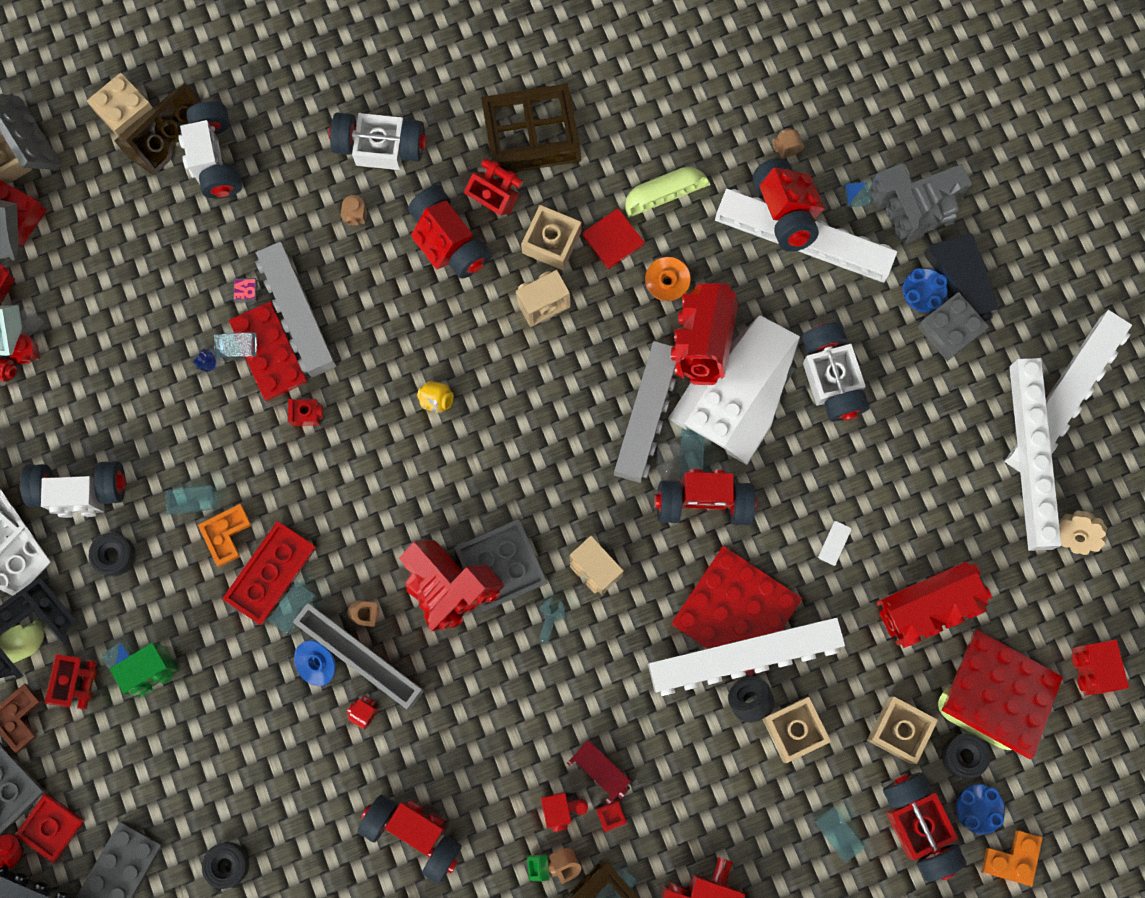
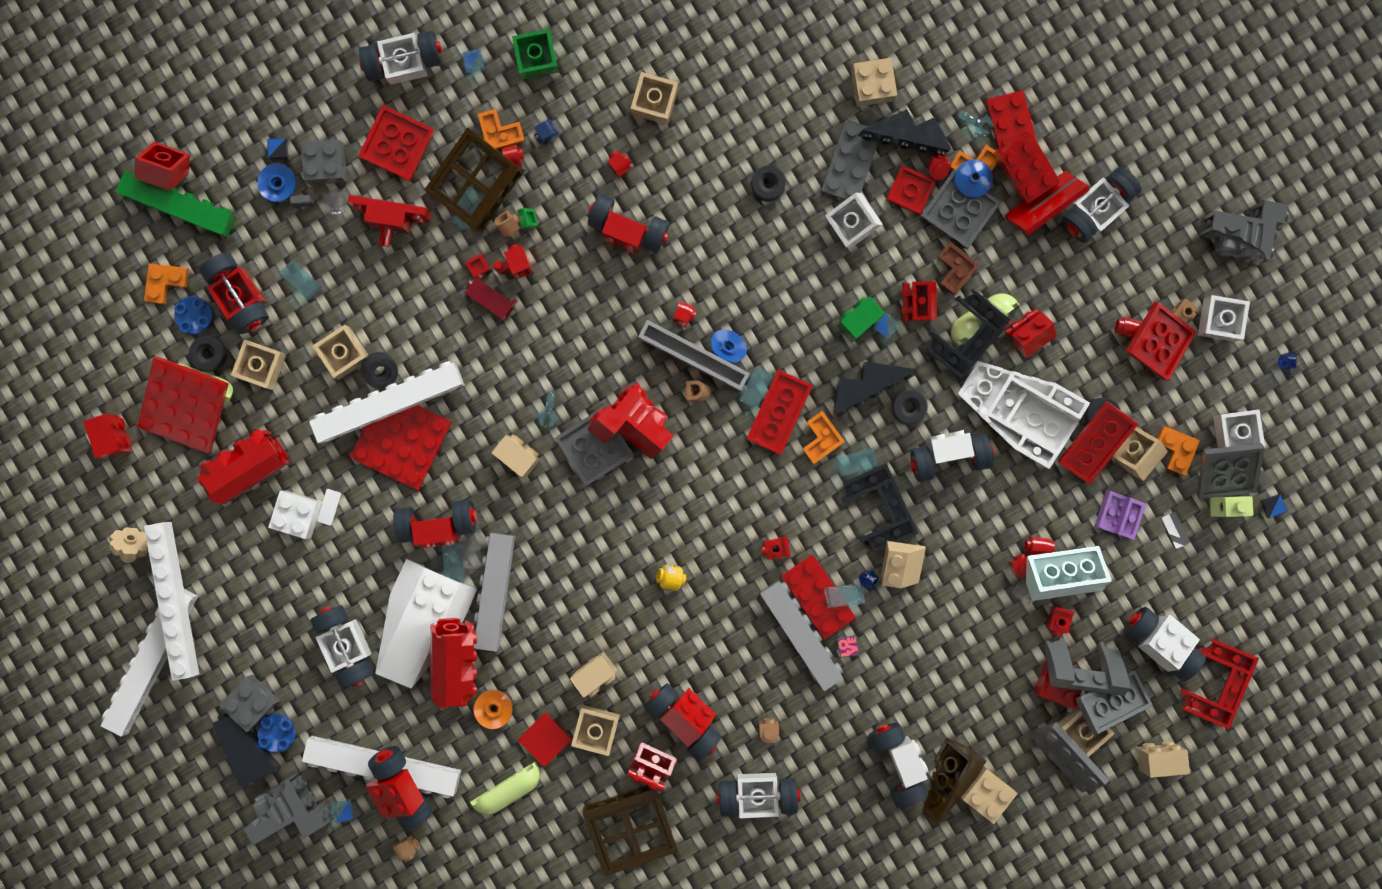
camera: 170 degrees right, 10 degrees up
none -> white brick [268,491,322,539]
none -> white brick [825,193,883,247]
none -> black slope [833,362,916,417]
none -> black wedge [842,463,919,553]
none -> tan slope [881,541,926,588]

